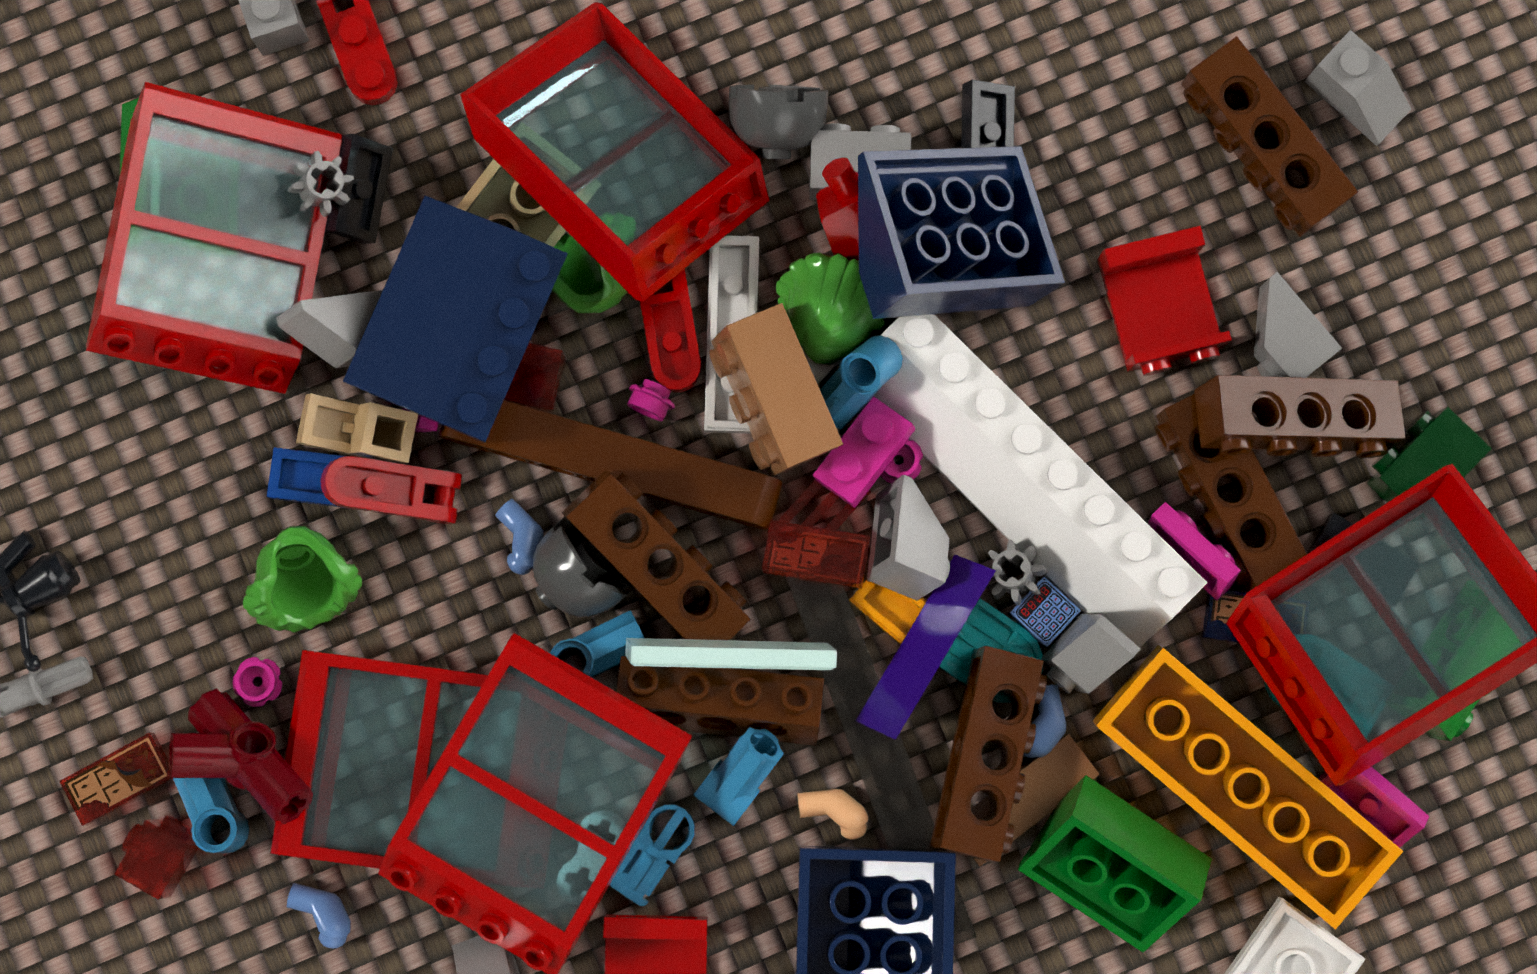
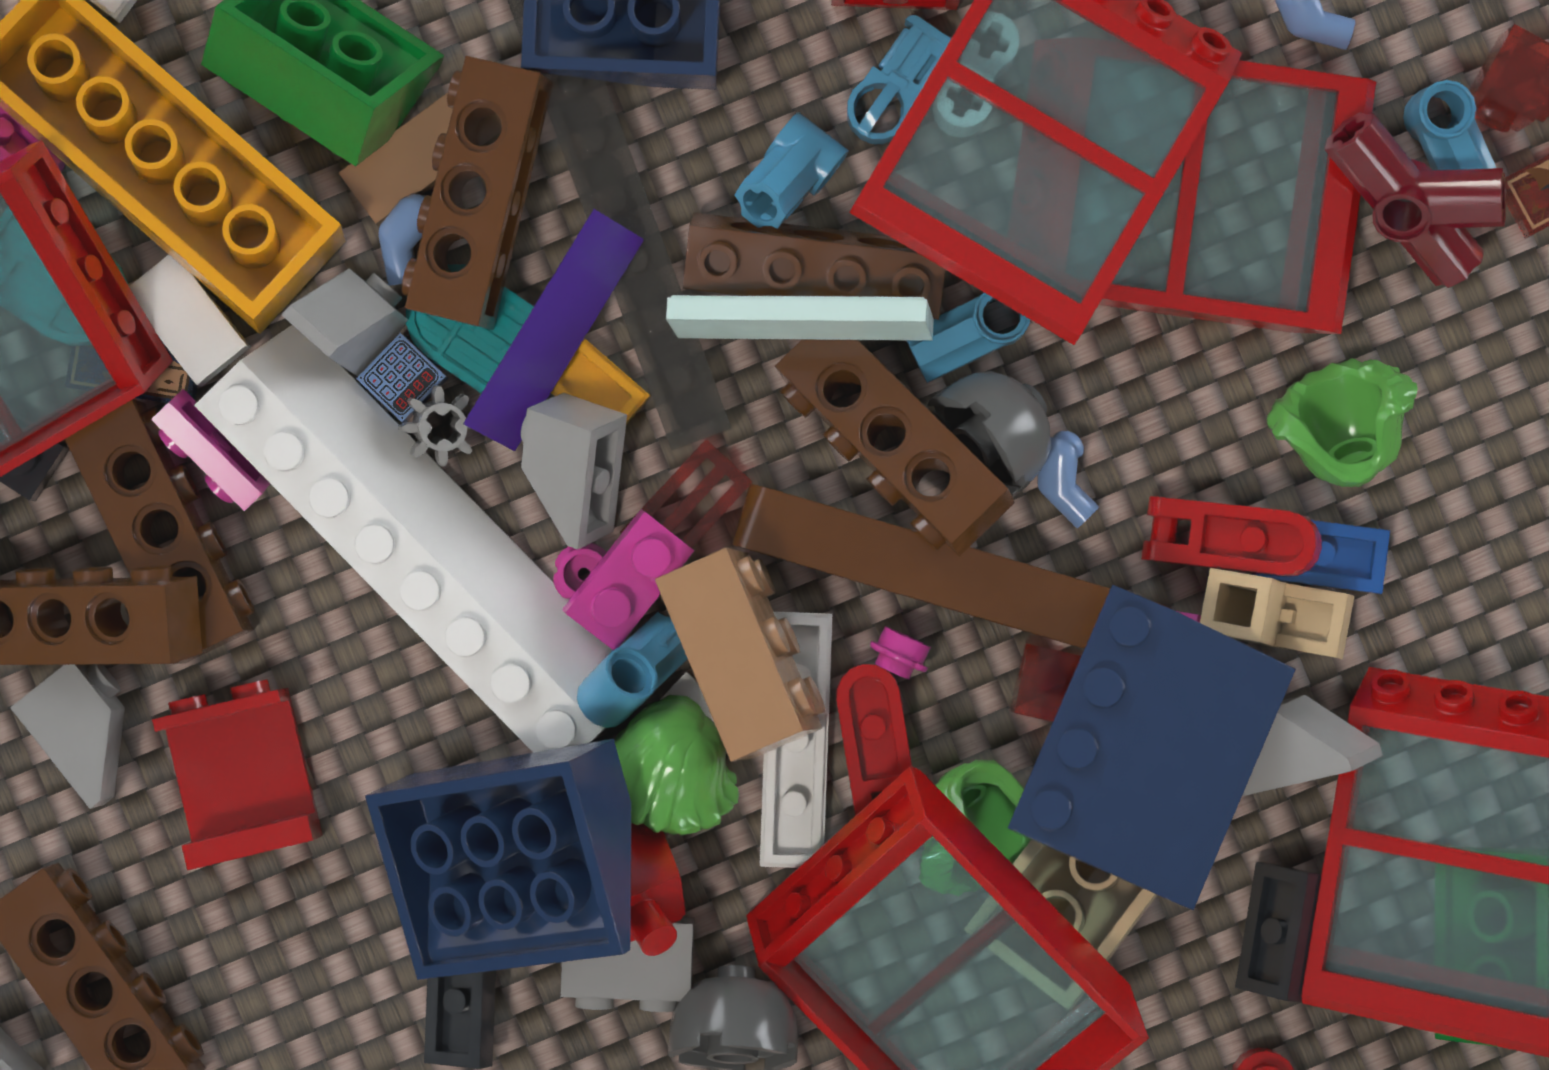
camera: 175 degrees left, 5 degrees up
dark pink plate [232,657,283,707] -> none
light grey gear [288,151,354,217] -> none
clear red tile [762,520,871,588] -> none
light nougat arm [797,789,869,840] -> none
none -> white slope [129,255,251,387]

